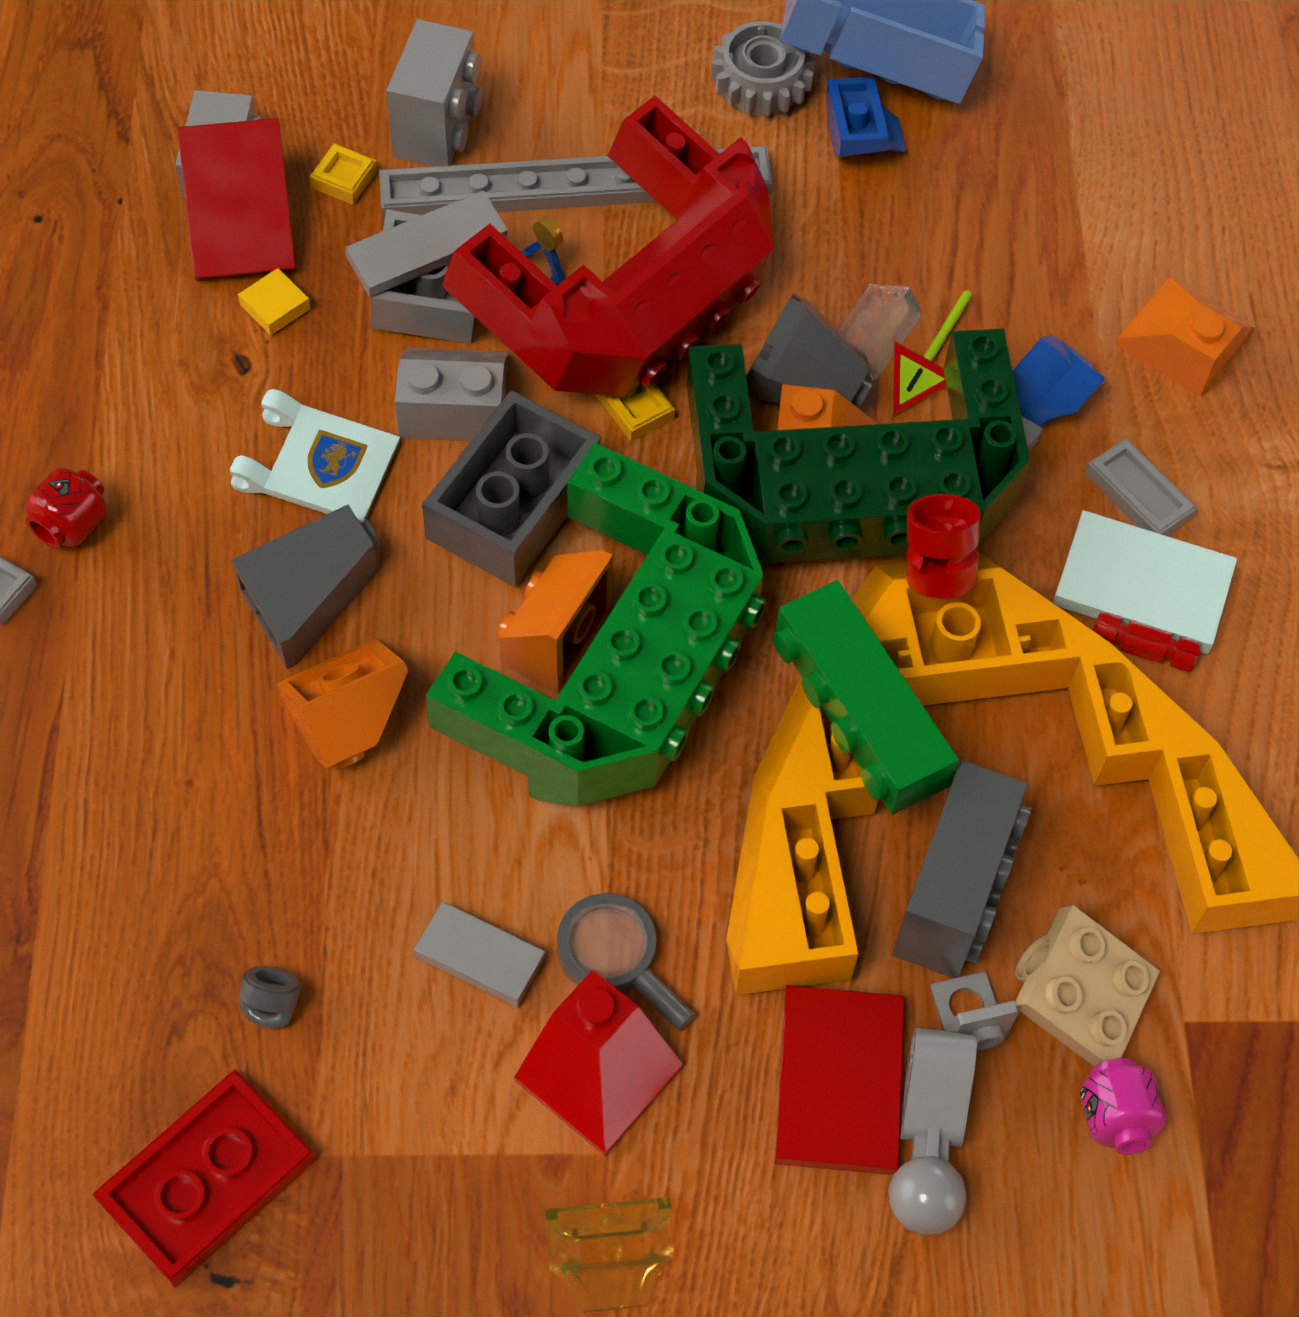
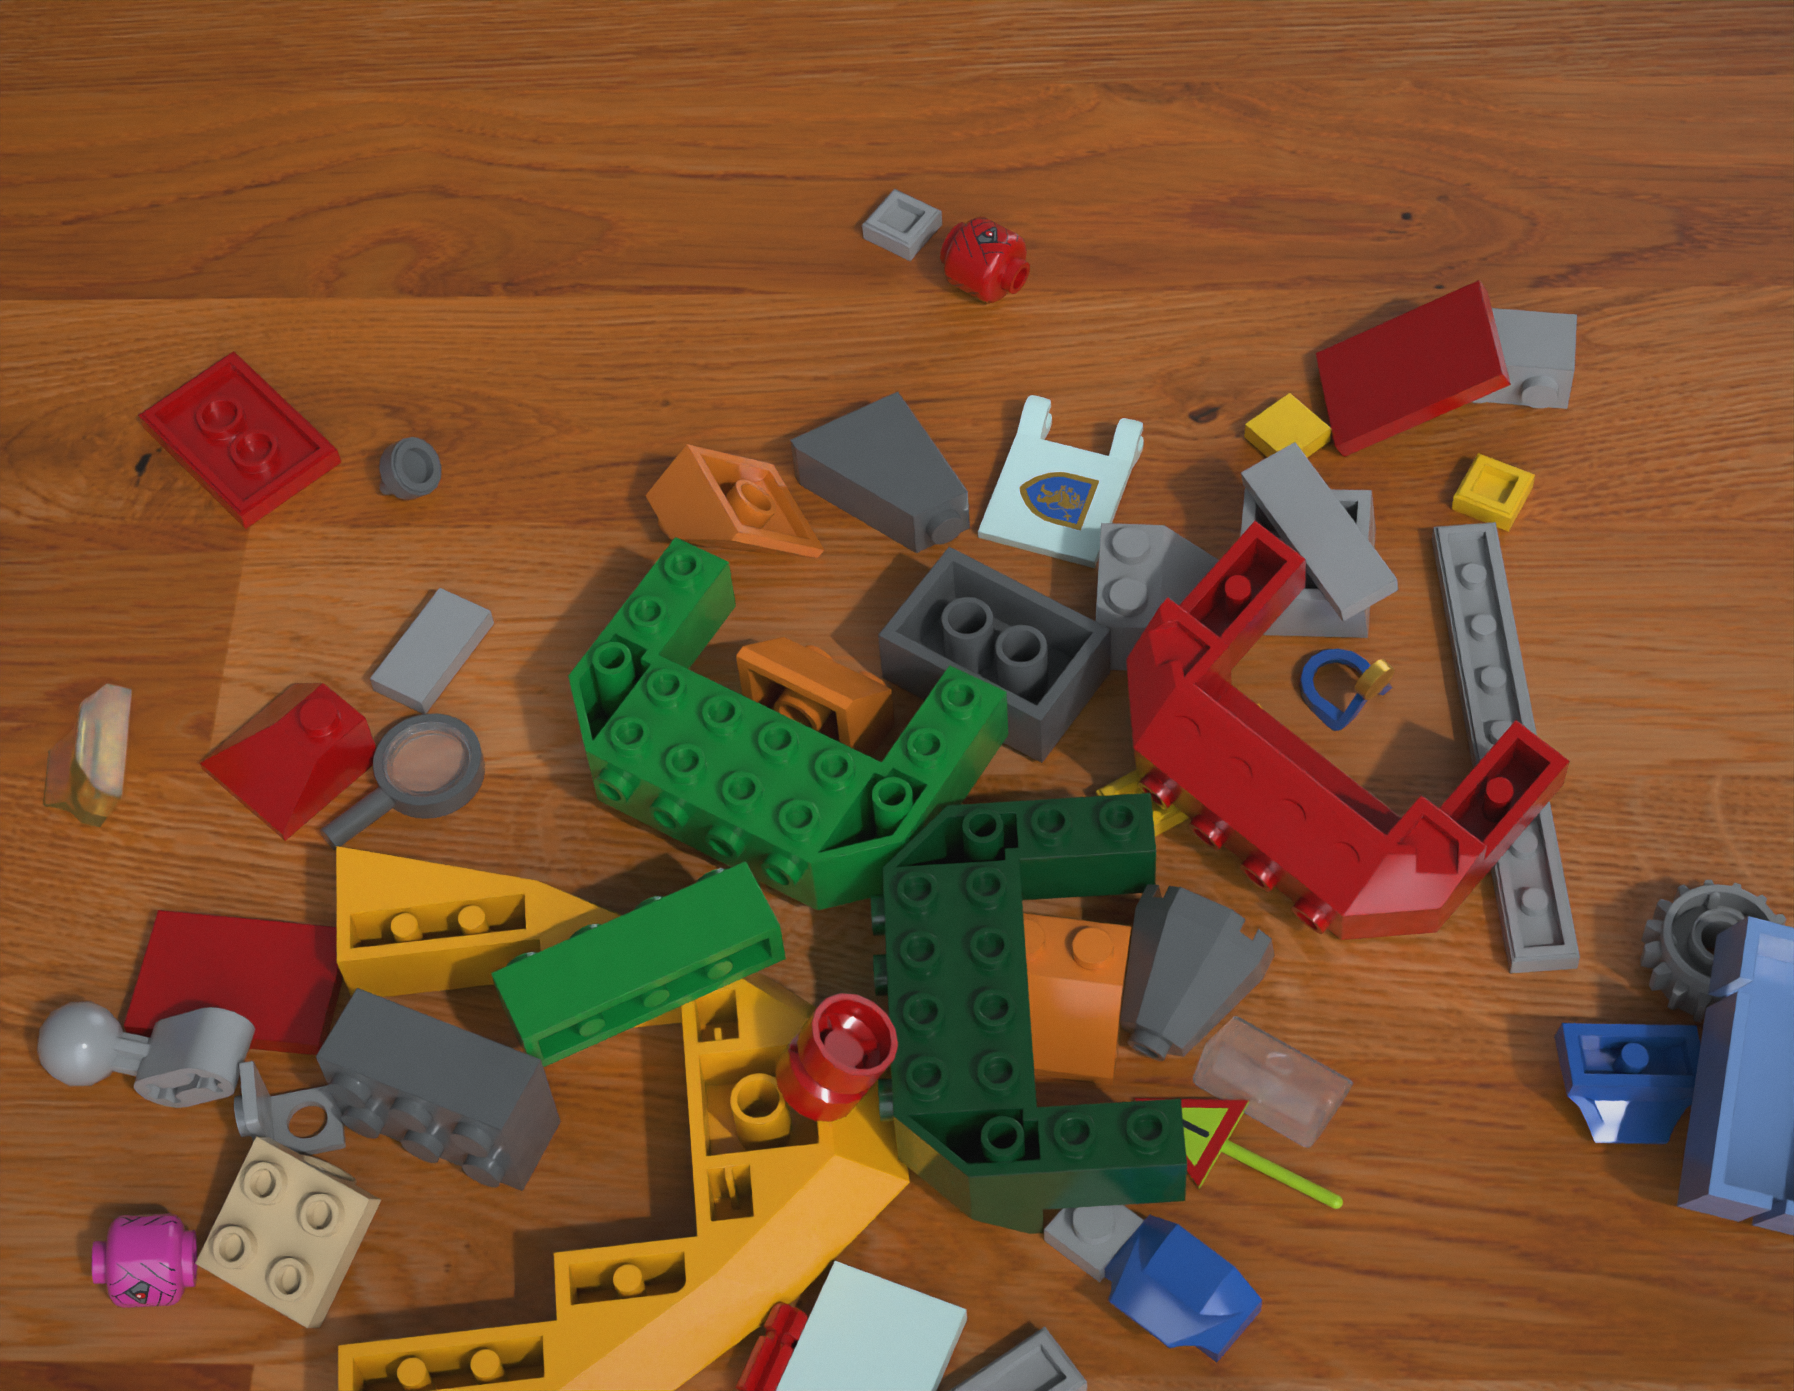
camera: 100 degrees right, 5 degrees down
light grey brick [386,19,483,166] -> none

